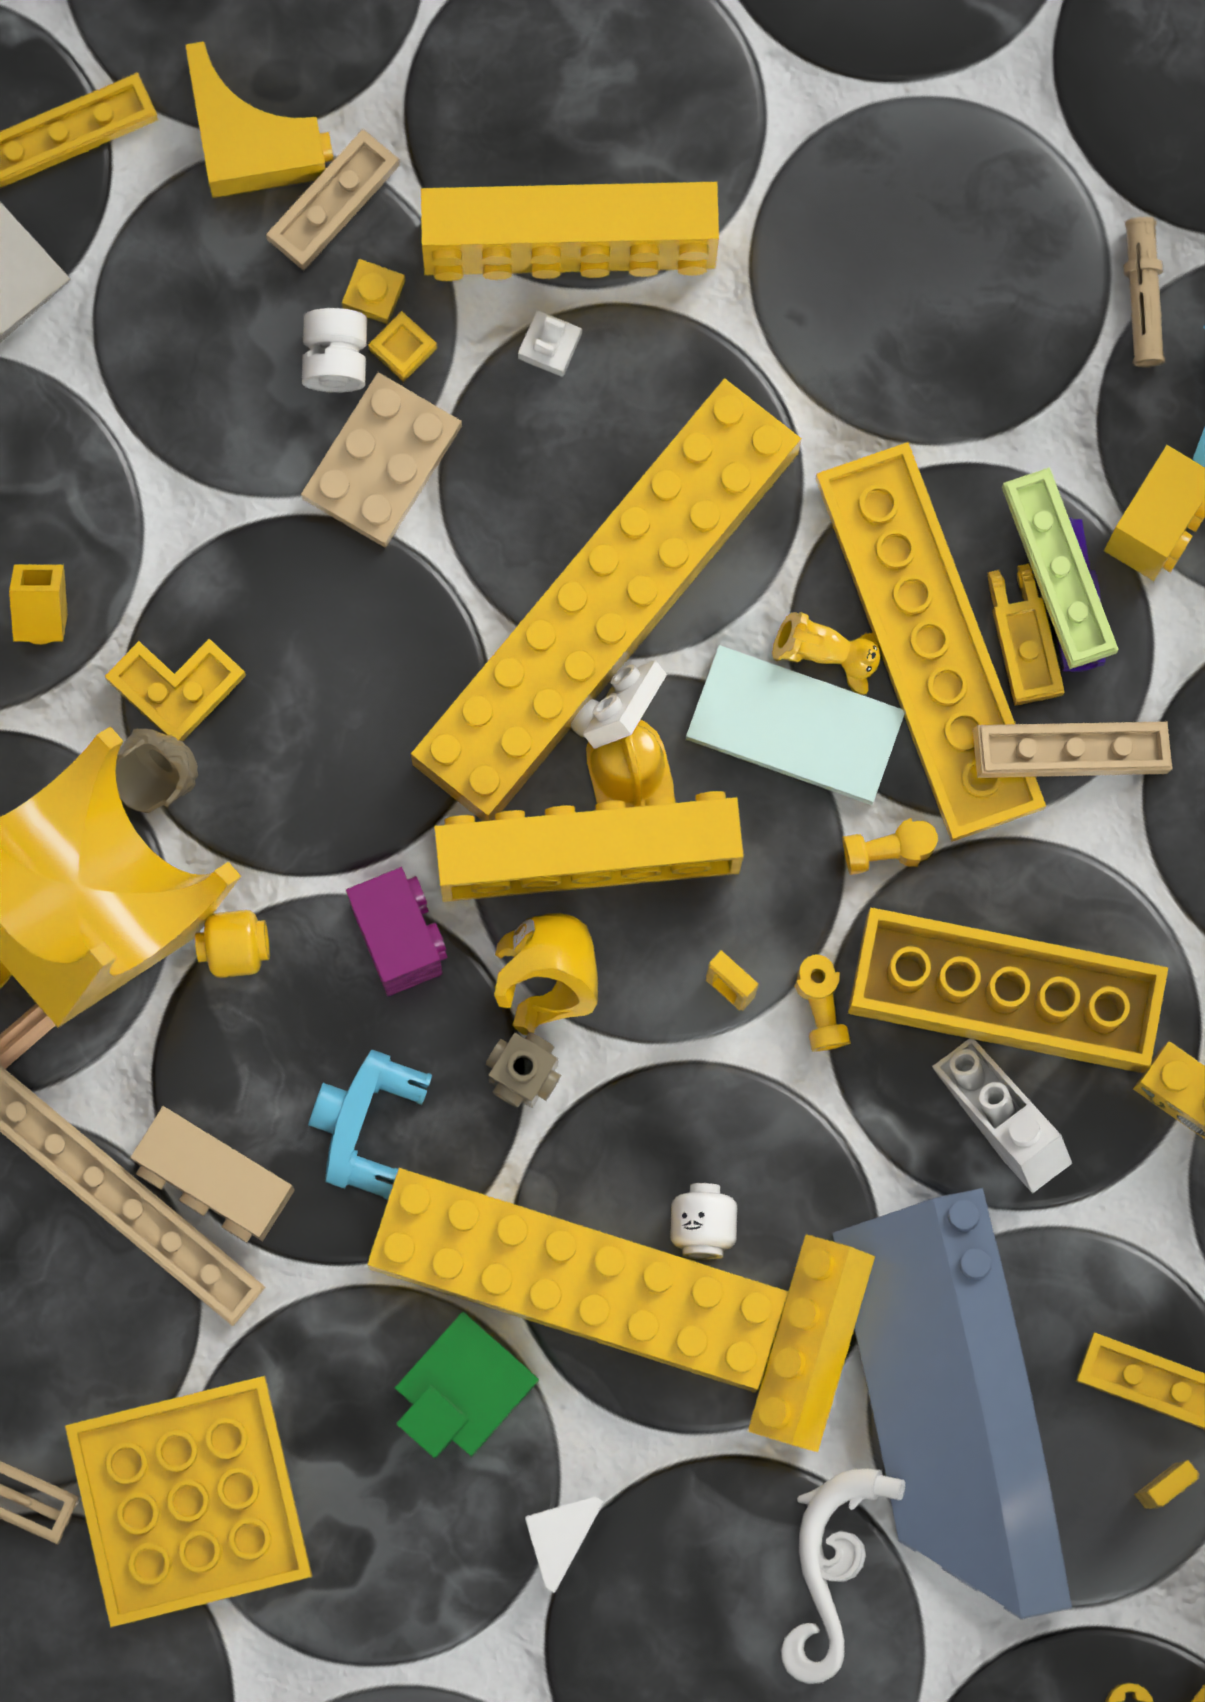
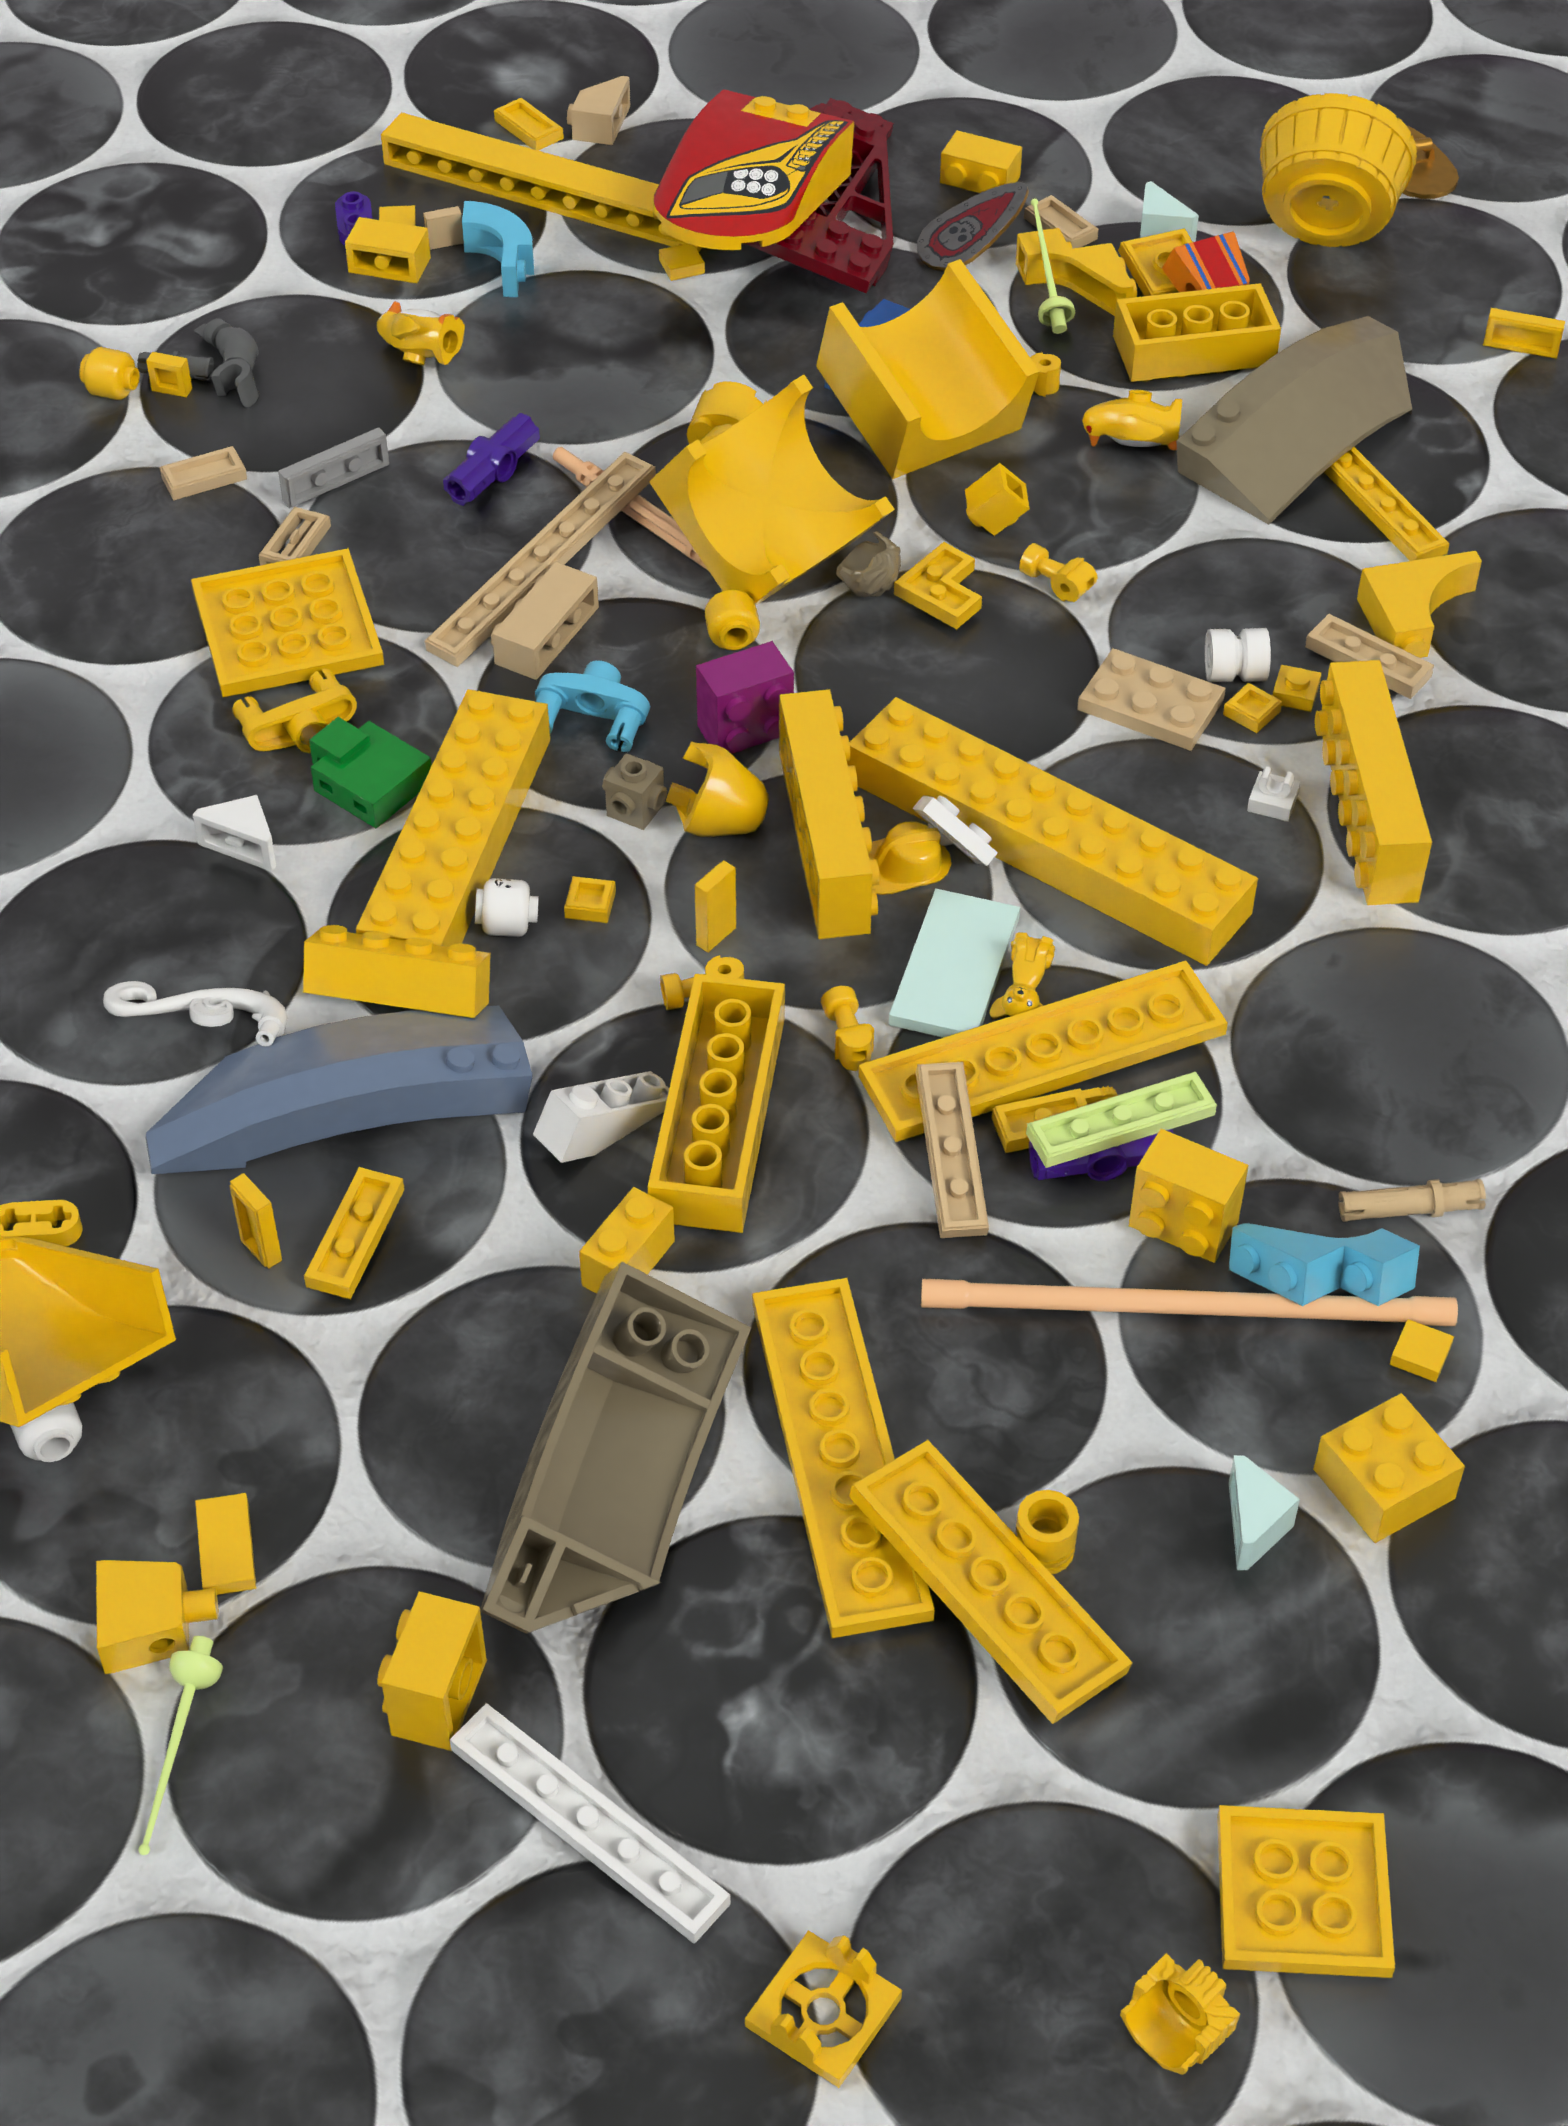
camera: 90 degrees right, 30 degrees down
none -> yellow connector [232,669,357,753]
none -> yellow tile [564,876,616,923]
none -> yellow leg [1019,543,1098,602]

